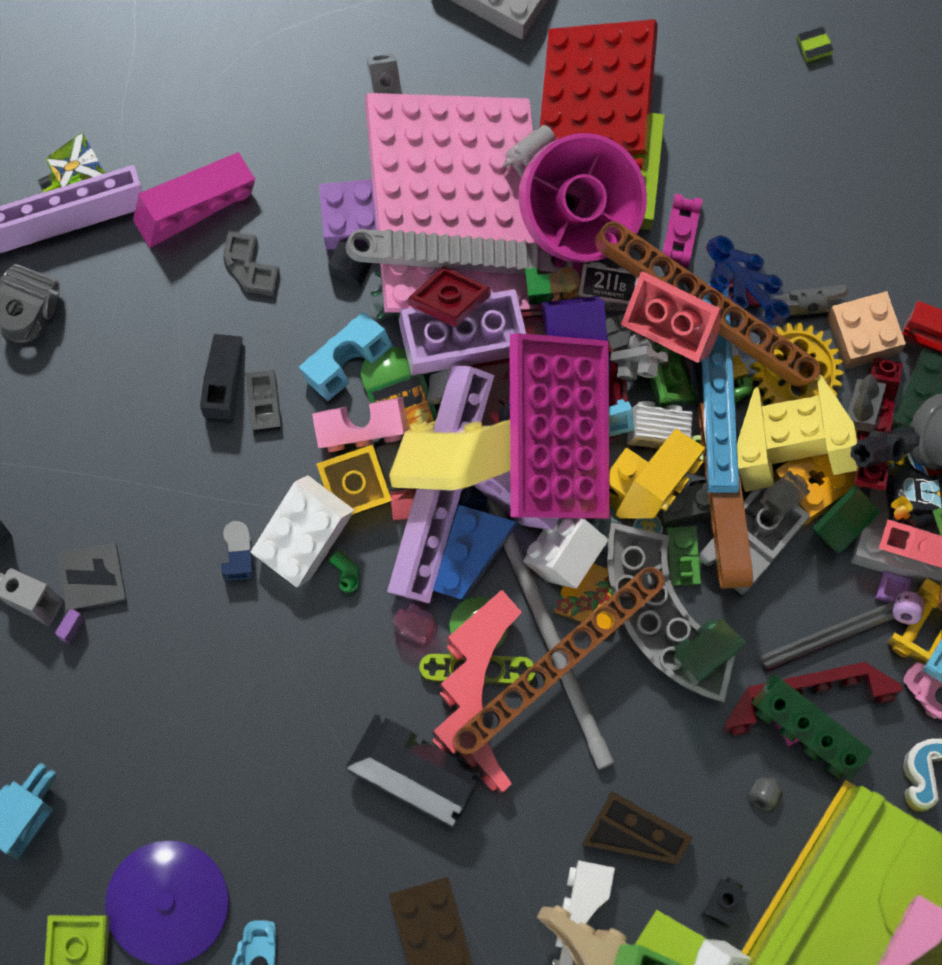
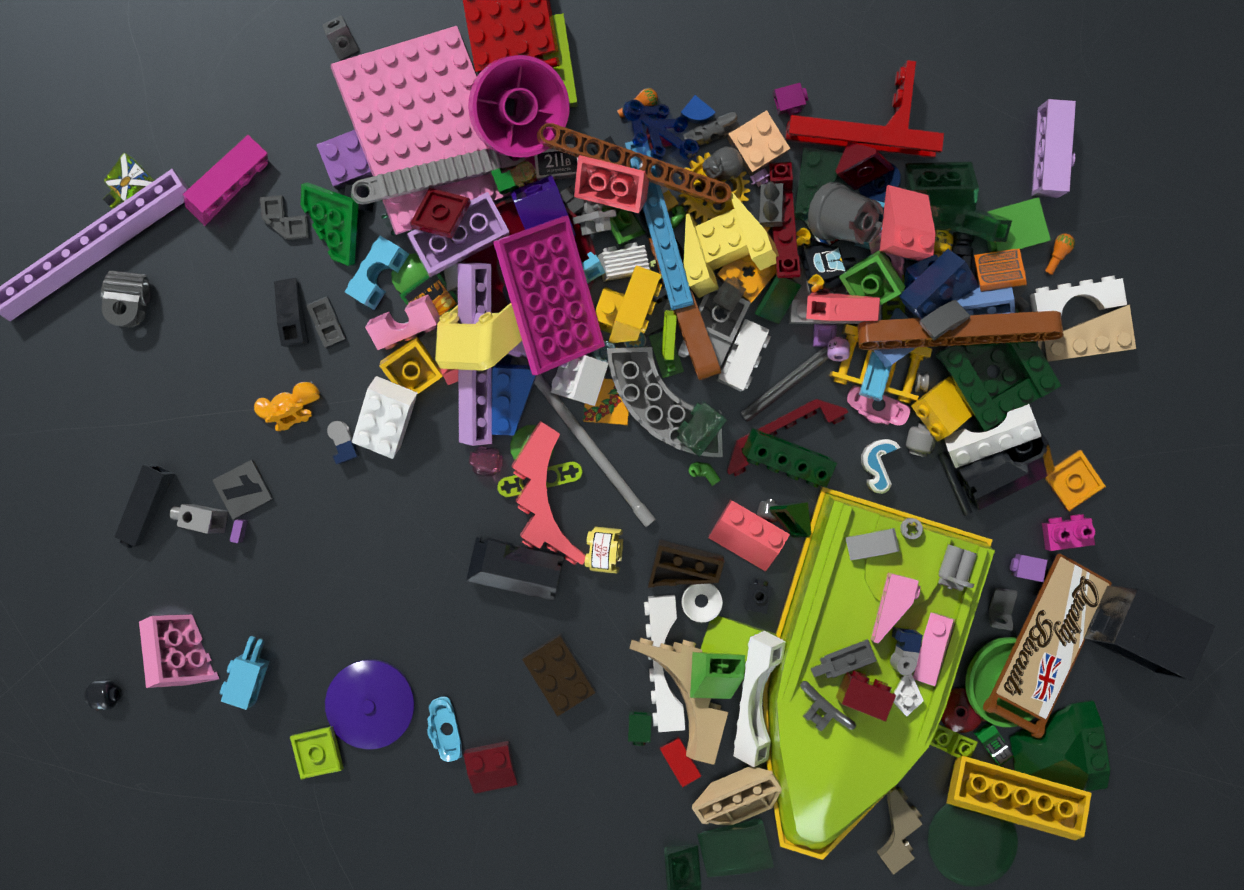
camera: 15 degrees left, 15 degrees up
green arm [330,550,359,592] -> none
dark orange beam [452,567,664,755] -> none
light grey piece [502,125,555,178] -> none
dark pink plate [662,193,703,268] -> none
black piece [850,426,920,467] -> none
none -> light orange animal [254,382,320,431]
none -> green plate [300,182,358,266]
none -> brick [585,527,623,574]
none -> orange piece [617,88,658,119]
none -> lime tile [662,310,677,360]
none -> blue brick [680,95,716,124]
none -> white piece [682,584,722,623]
none -> bright green arm [689,462,721,486]
none -> dark grey hair [702,146,744,180]
none -> coral slope [708,500,790,571]
none -> white wedge [716,319,771,392]
none -> lavender plate [750,168,770,187]
none -> dark green slope [769,502,811,538]
none -> magenta brick [773,83,808,115]
none -> light grey slope [846,528,900,560]

